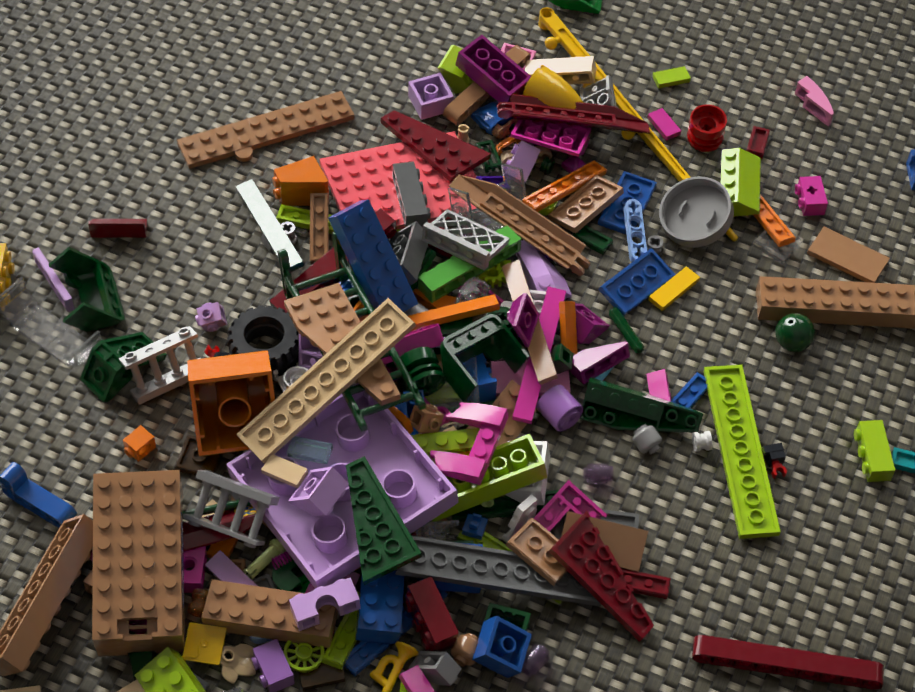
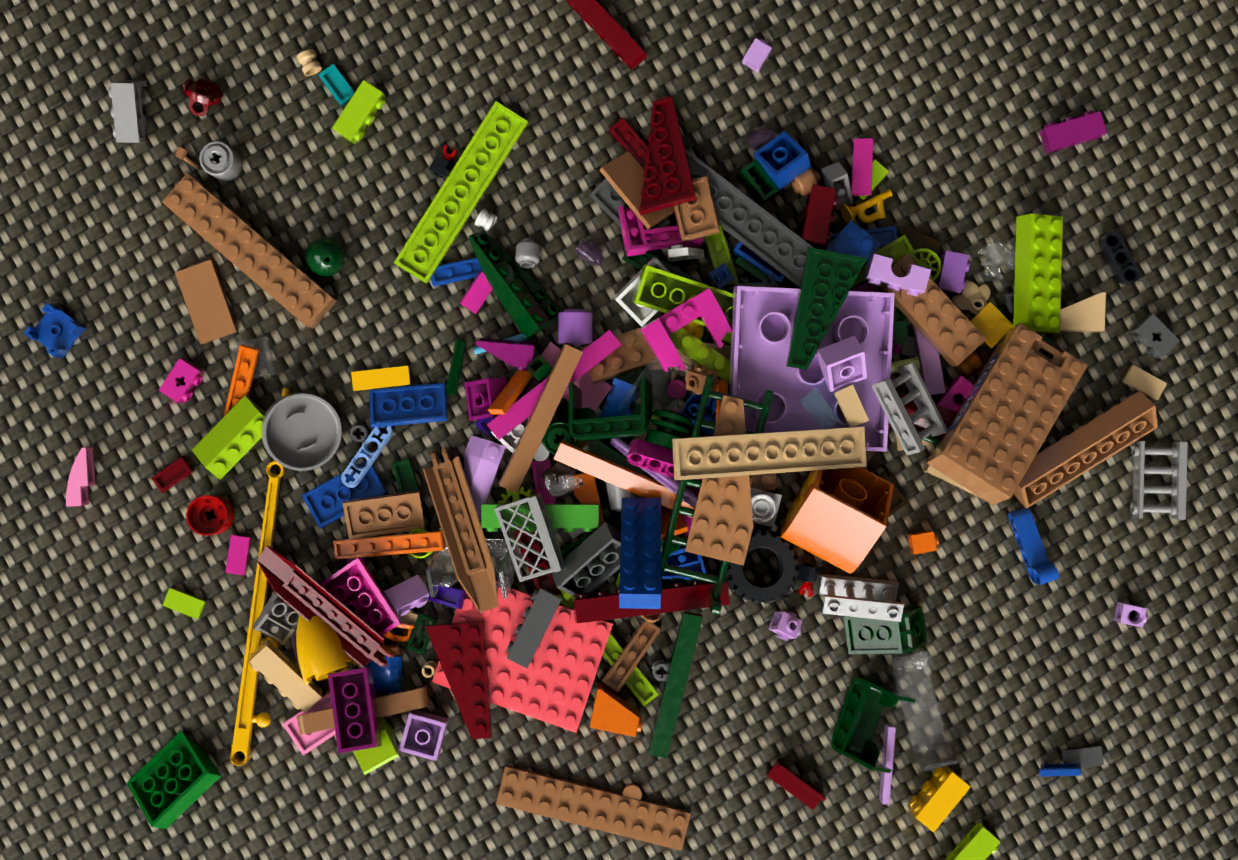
camera: 140 degrees left, 35 degrees up
magenta slope [507,293,540,347] -> none

